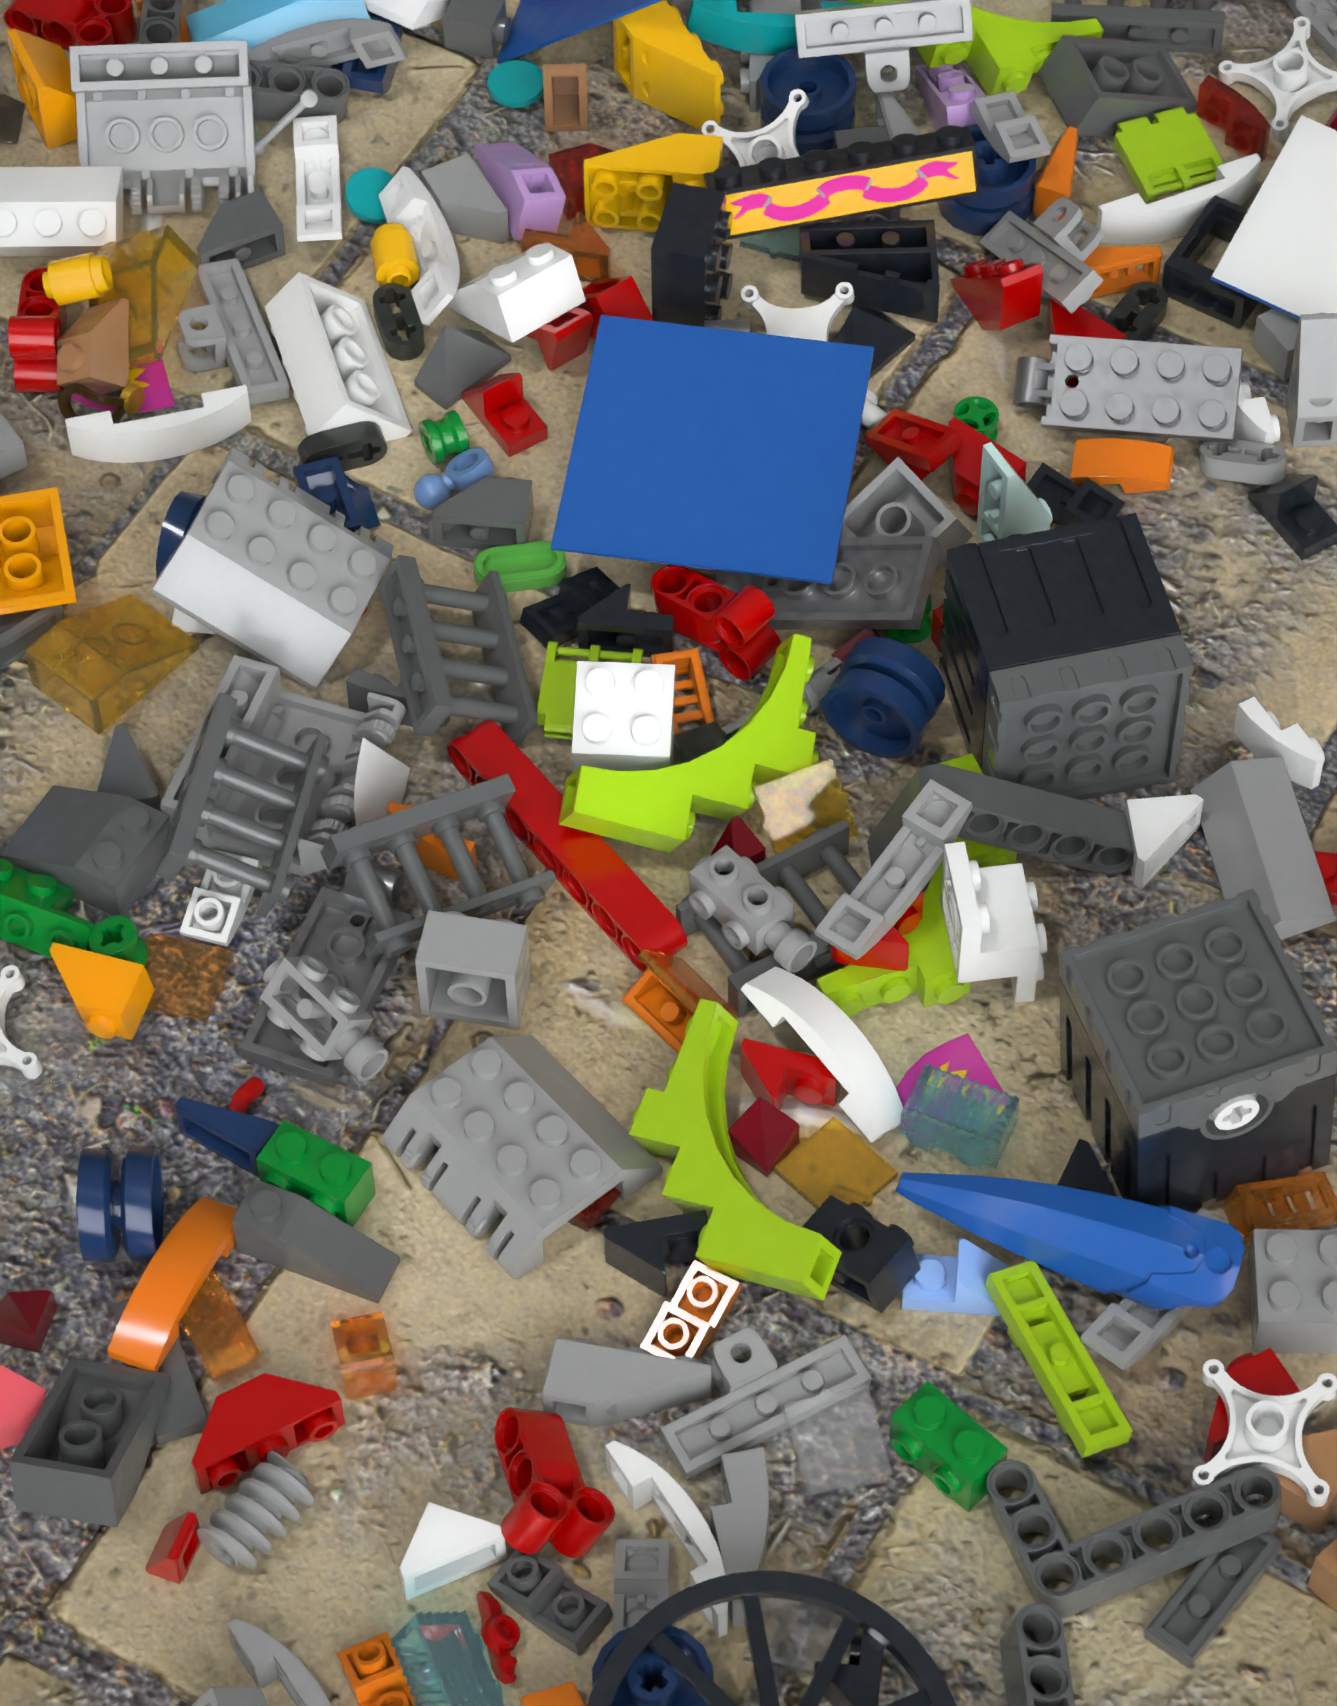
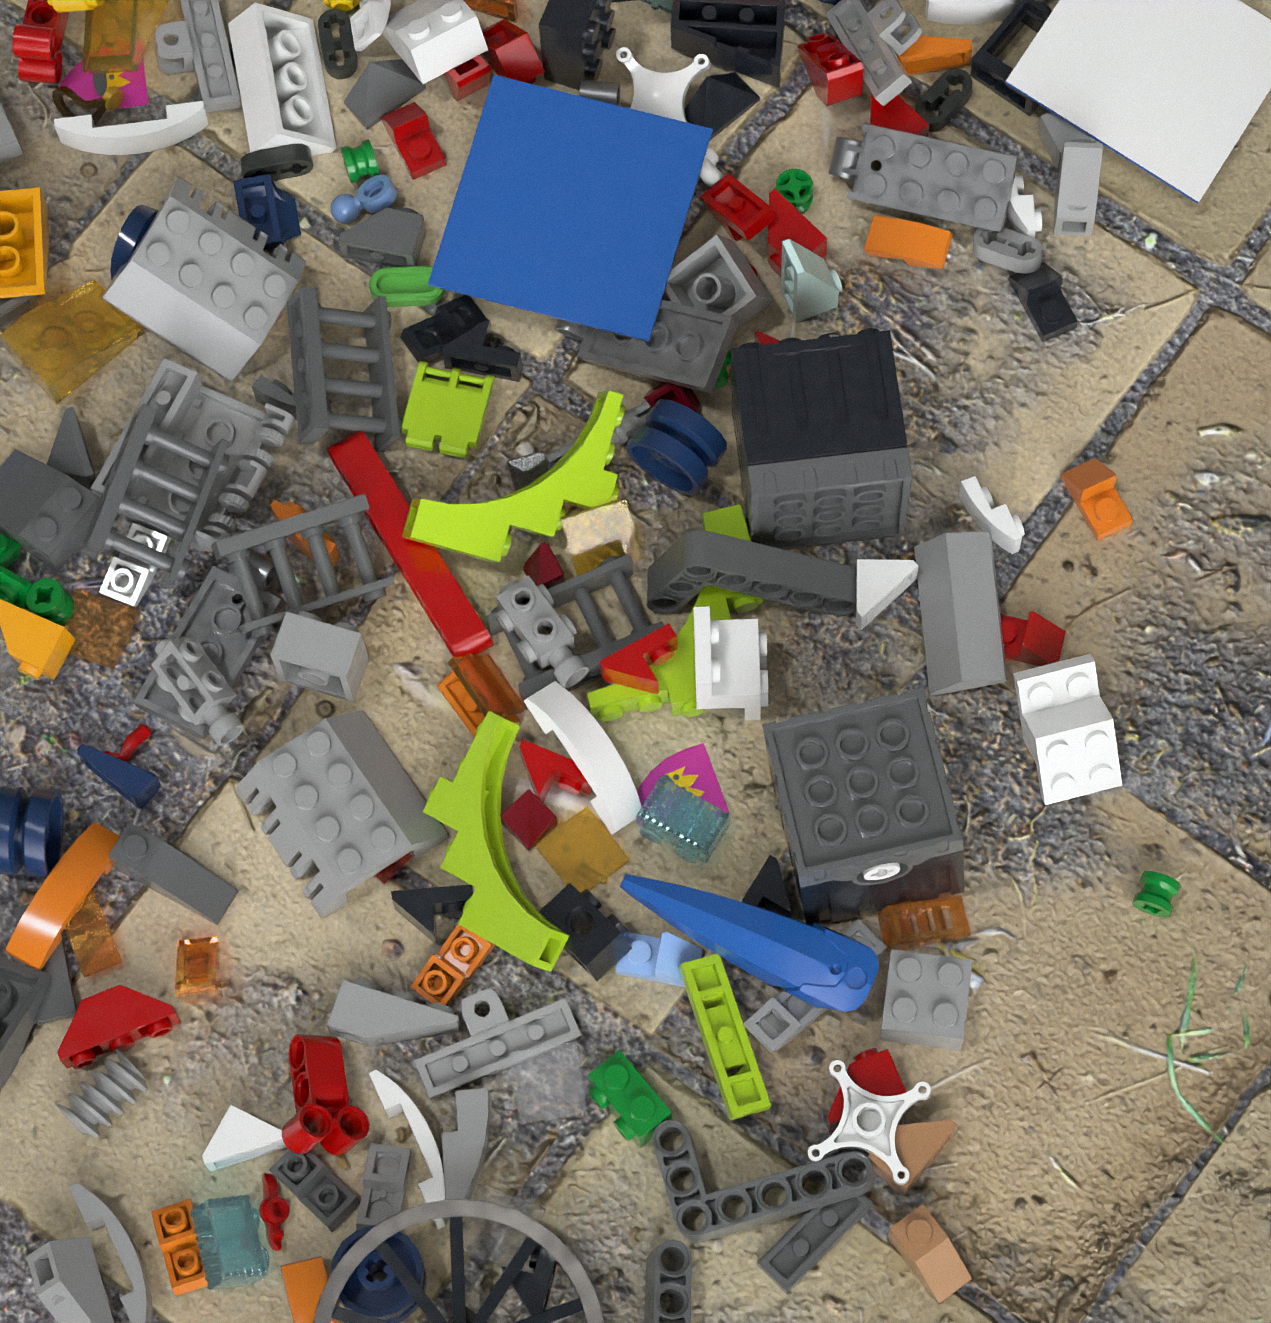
camera: 10 degrees right, 15 degrees up
medium nougat slope [57,298,129,395] -> none
red slope [145,1511,201,1584] -> none
green brick [256,1120,376,1228] -> none
white sticker [354,738,410,826] -> none
white bracket [572,661,675,771] -> none
orange slope [650,648,718,745] -> none
red piece [651,565,781,681] -> none
light grey slope [814,779,973,960] -> none
black slope [1027,463,1126,526] -> none

